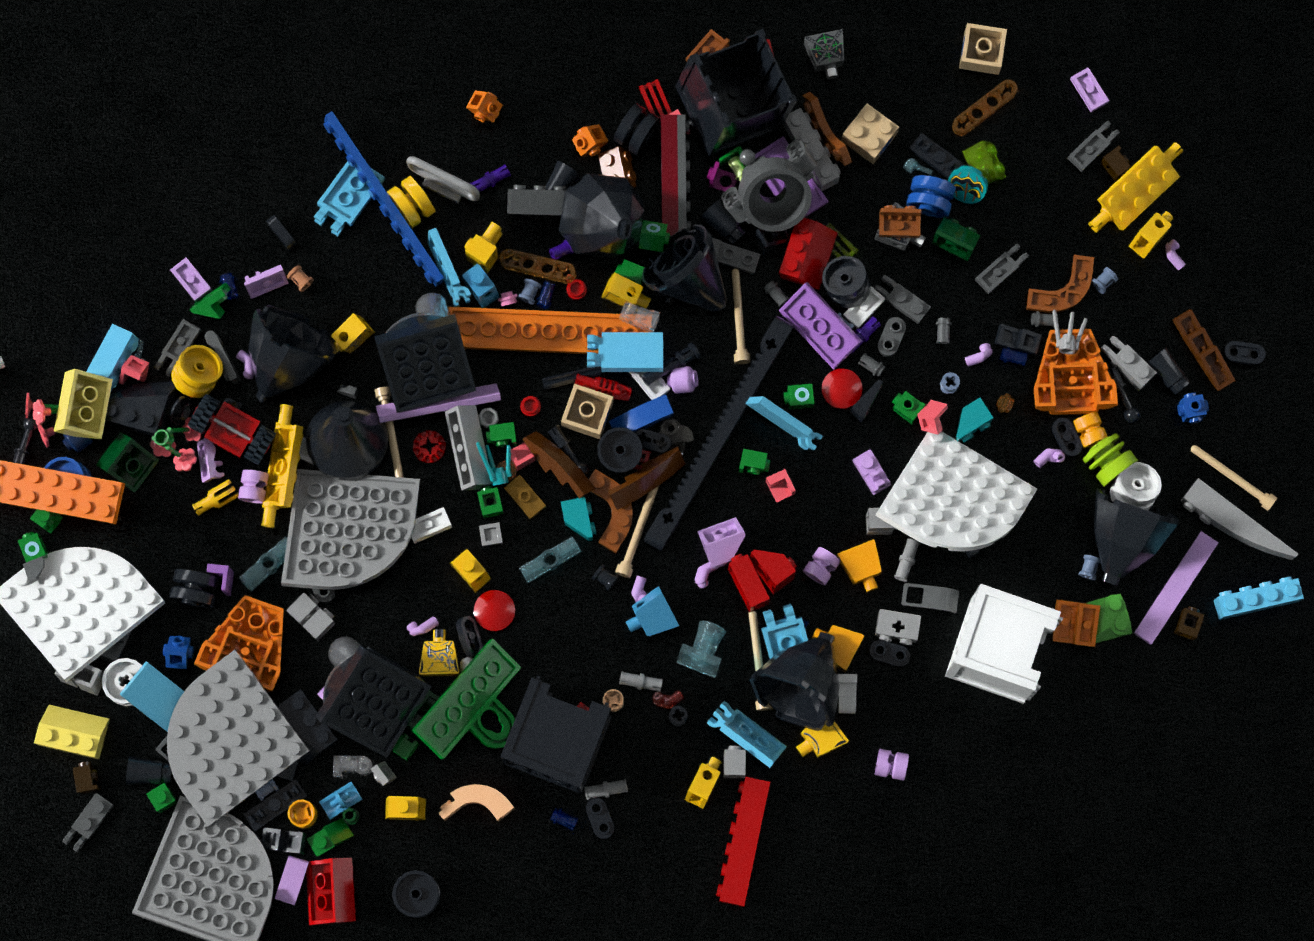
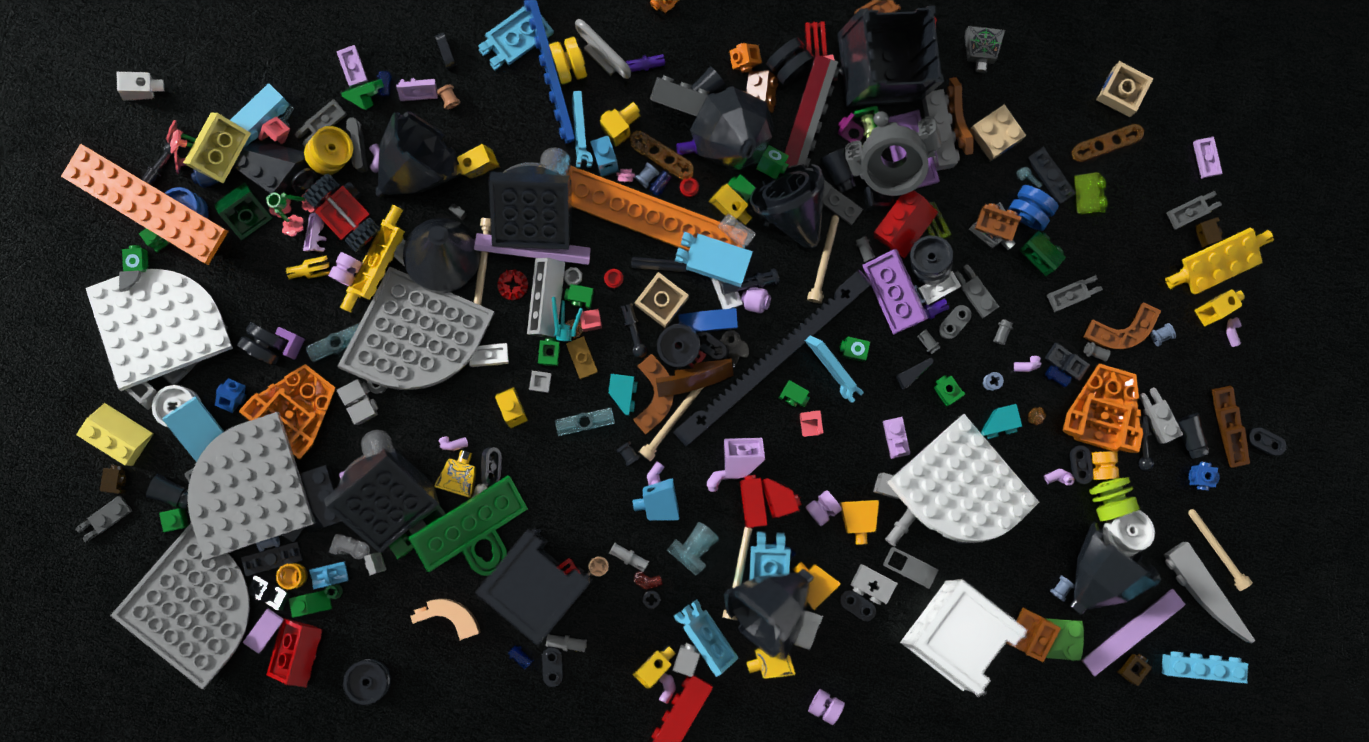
camera: 15 degrees right, 5 degrees up
yellow torso [385,796,426,820] -> none
red dish [474,590,515,631] -> none
reddish brown slope [523,431,595,499] -> none
red hinge [575,374,632,401] -> none
red dish [822,369,862,409] -> none
coral panel [917,400,948,435] -> none
teal tile [948,166,988,204] -> none
light grey plant [1052,310,1087,354] -> none
none -> lavender arm [659,673,676,704]

